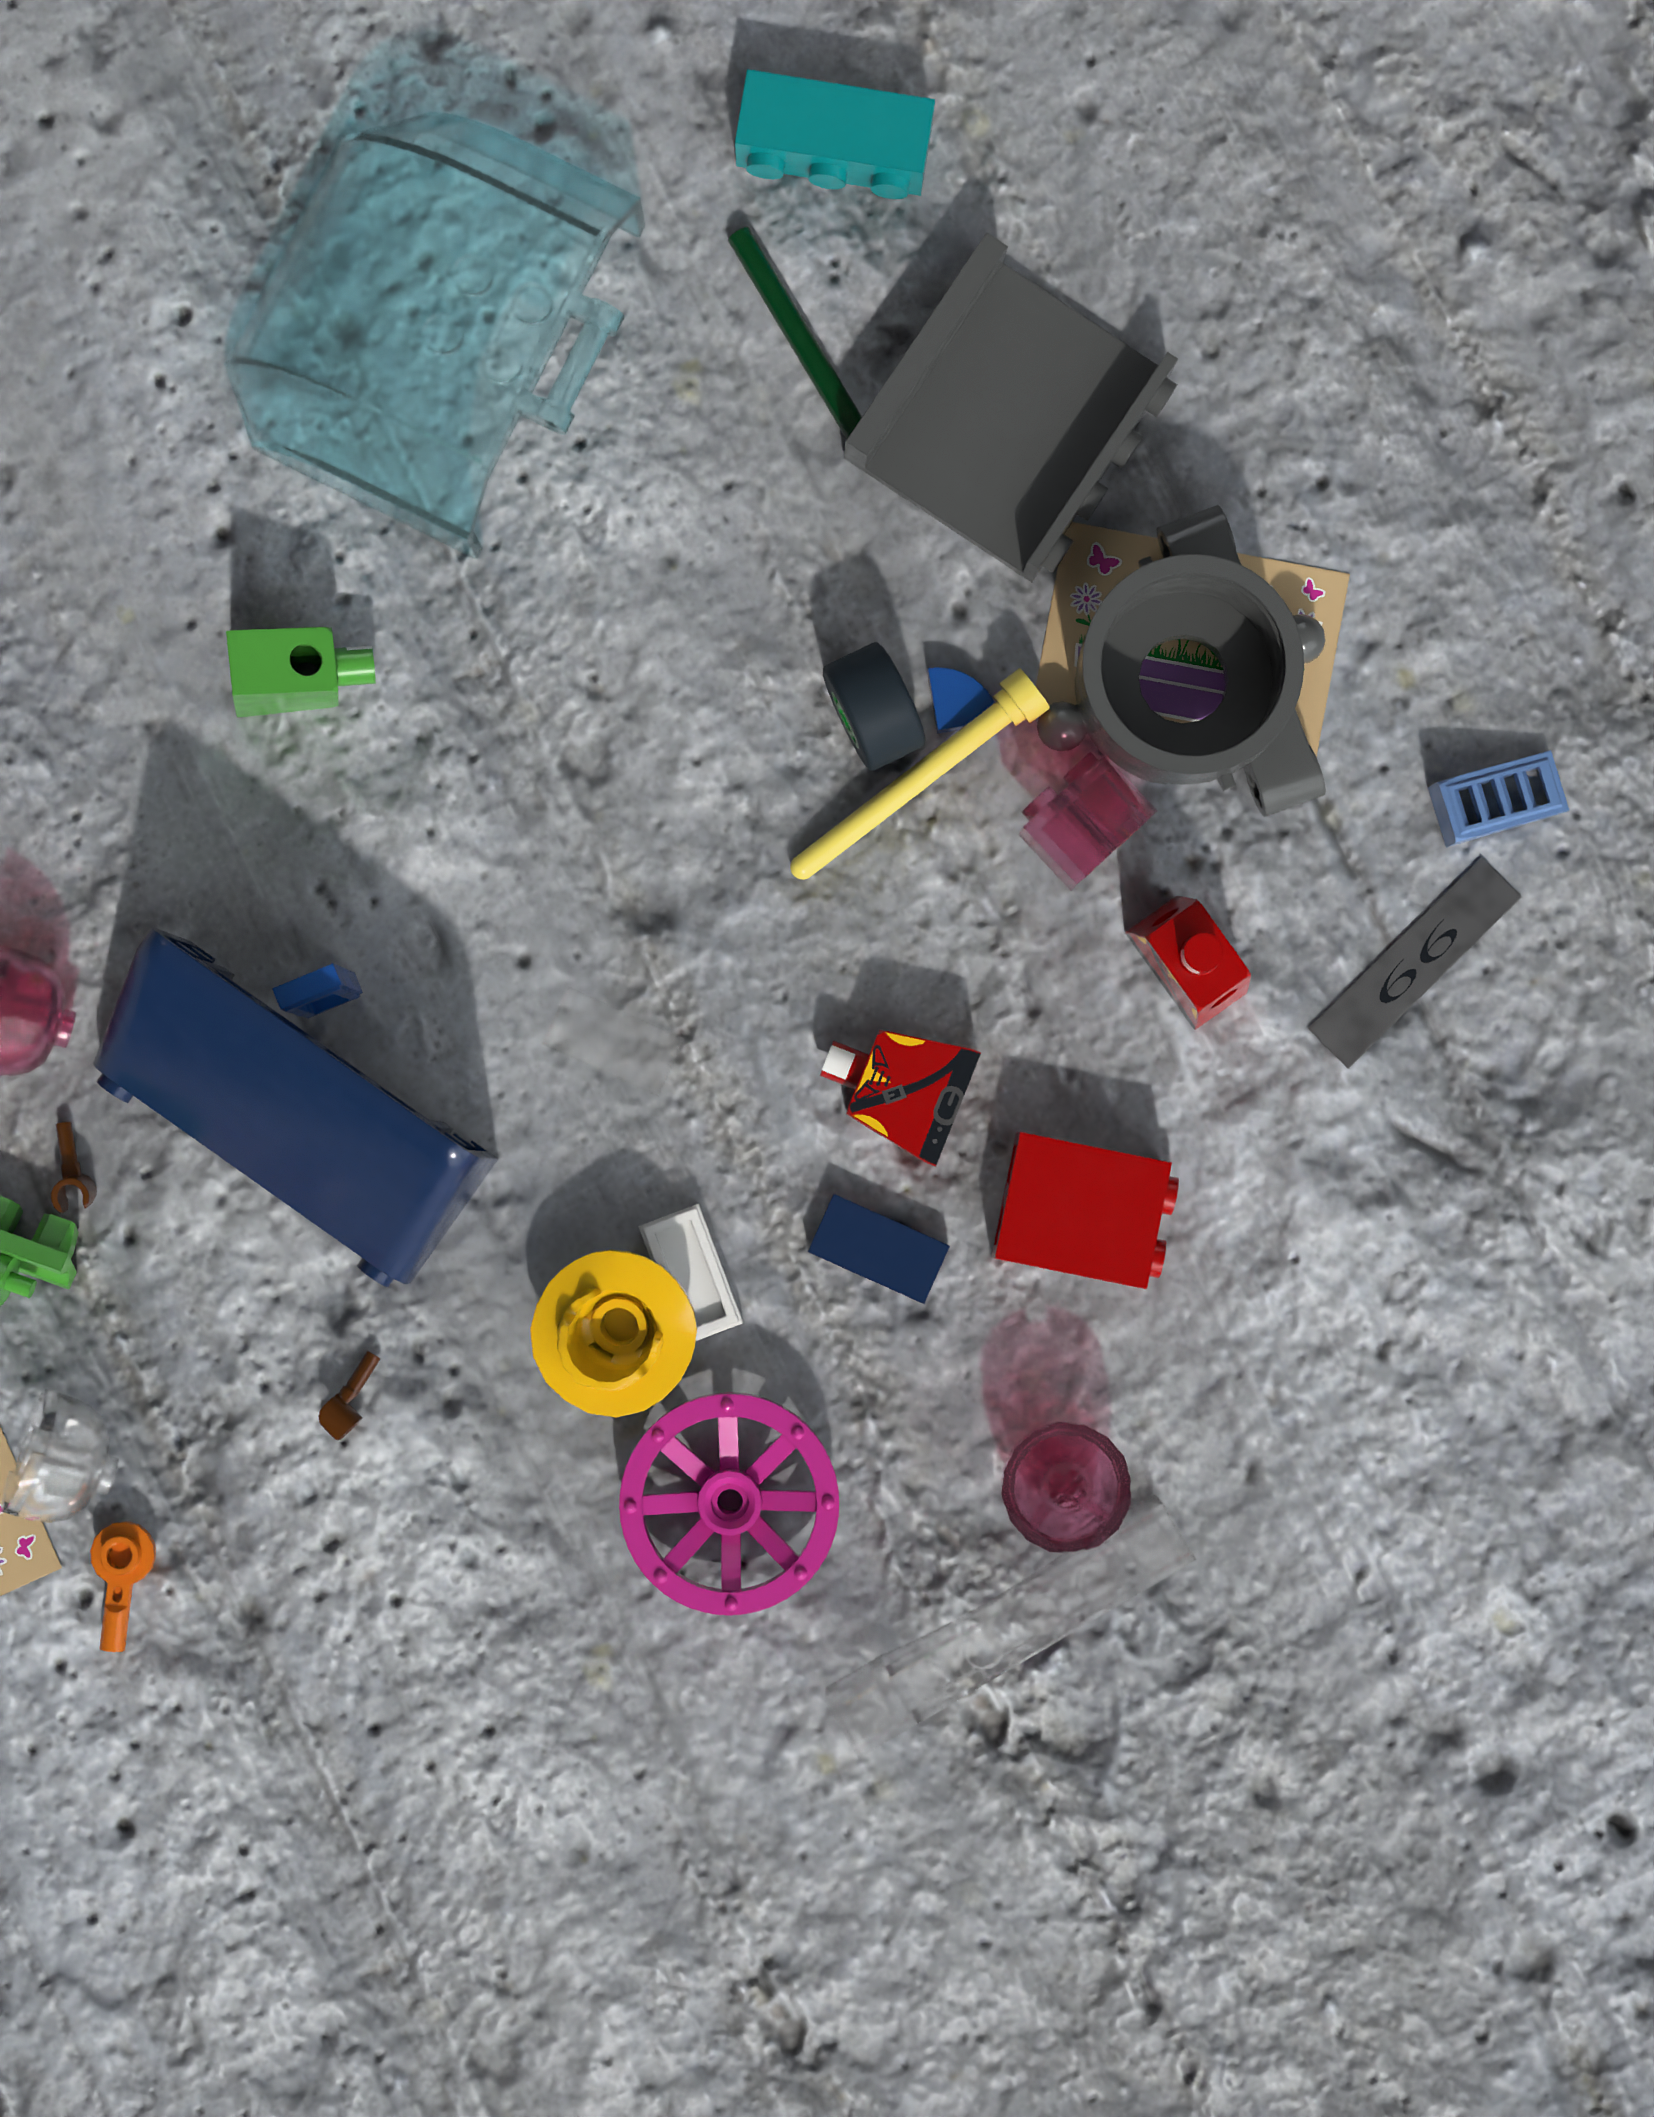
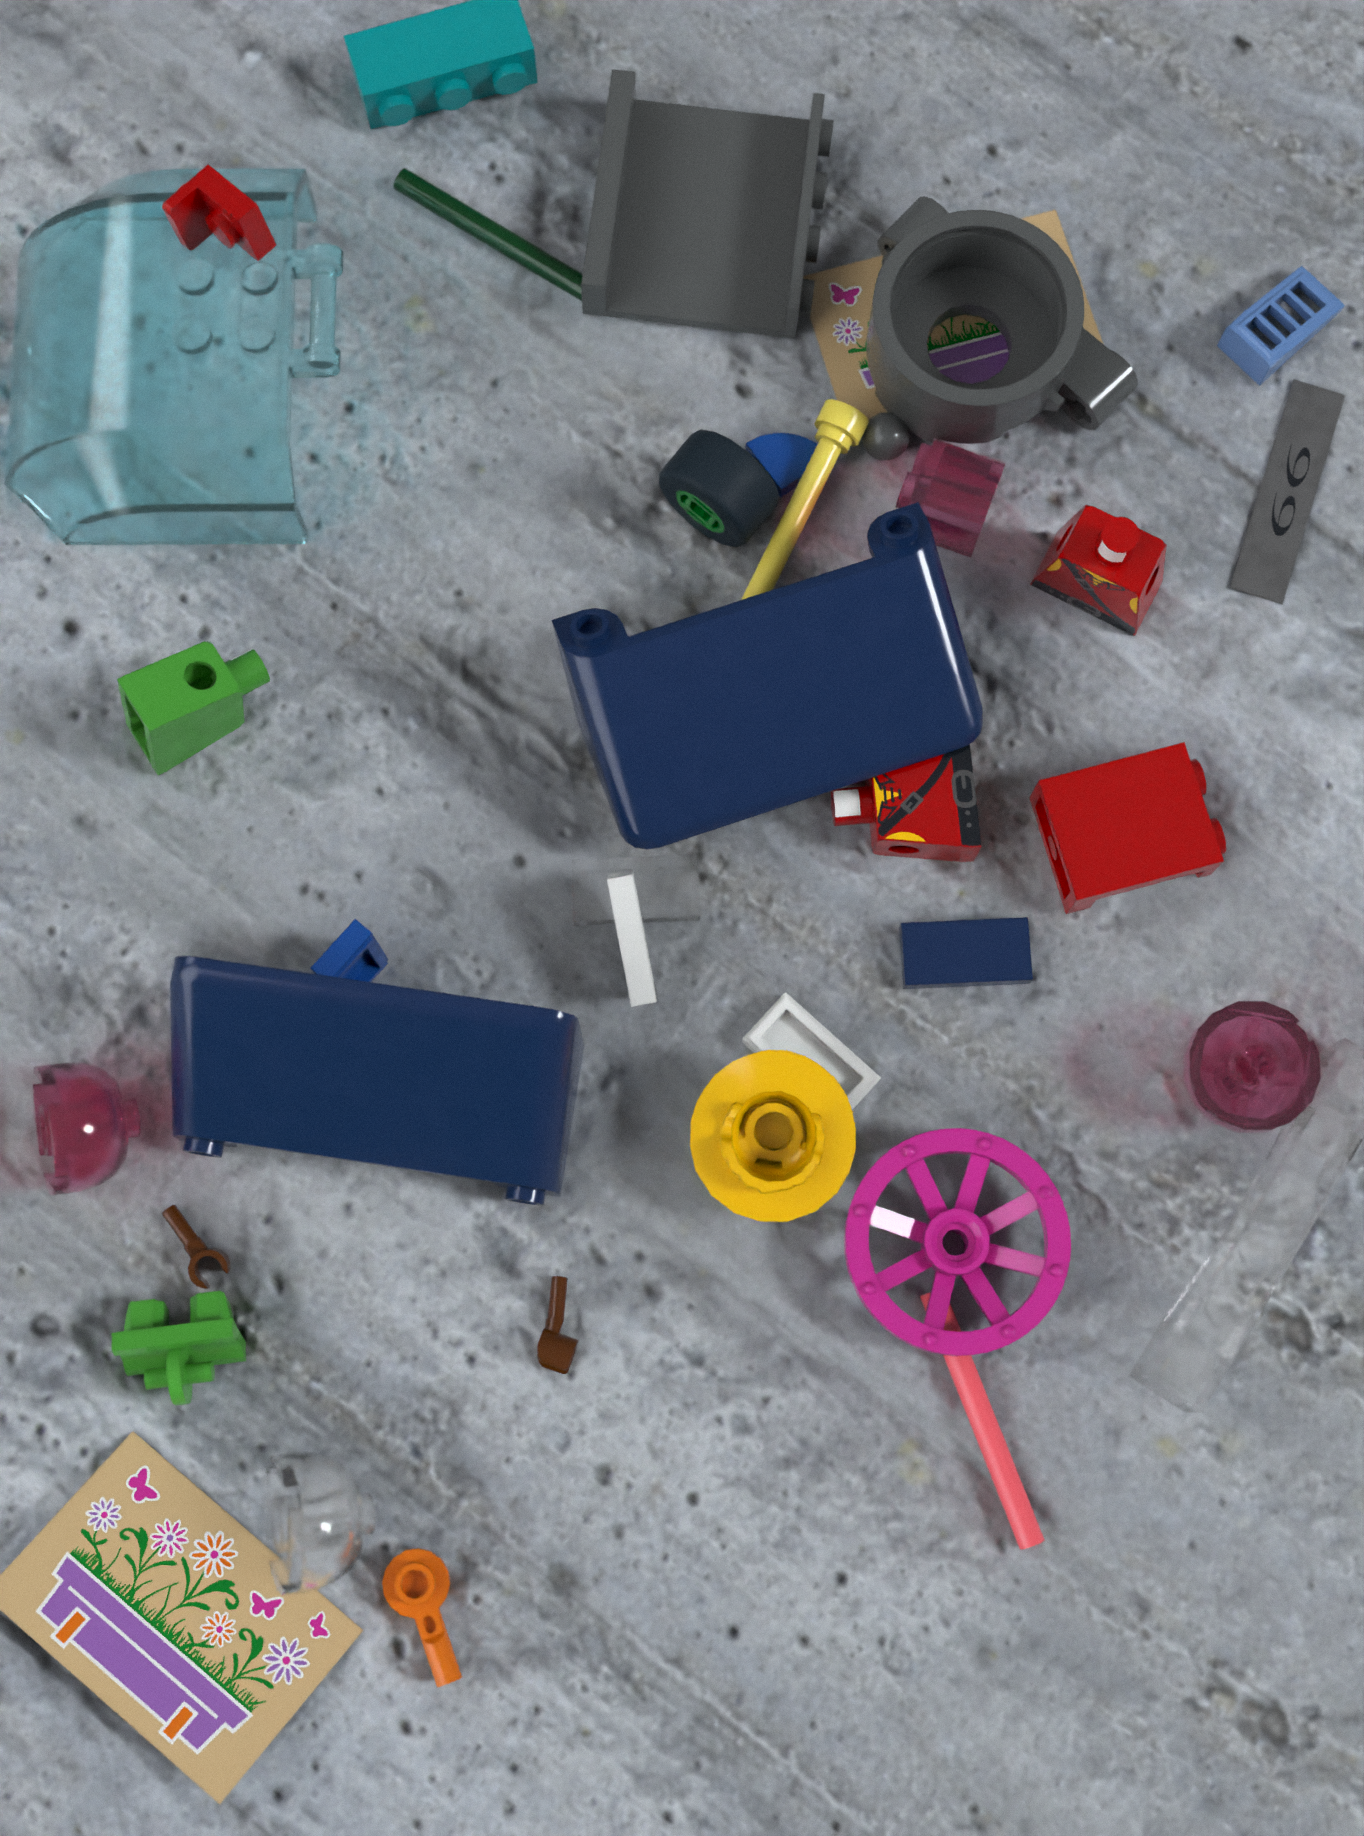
camera: 25 degrees left, 10 degrees down
none -> red bracket [162,164,277,261]
none -> dark blue windscreen [551,502,983,850]
none -> white tile [607,869,657,1007]
none -> coral bar [920,1292,1045,1550]

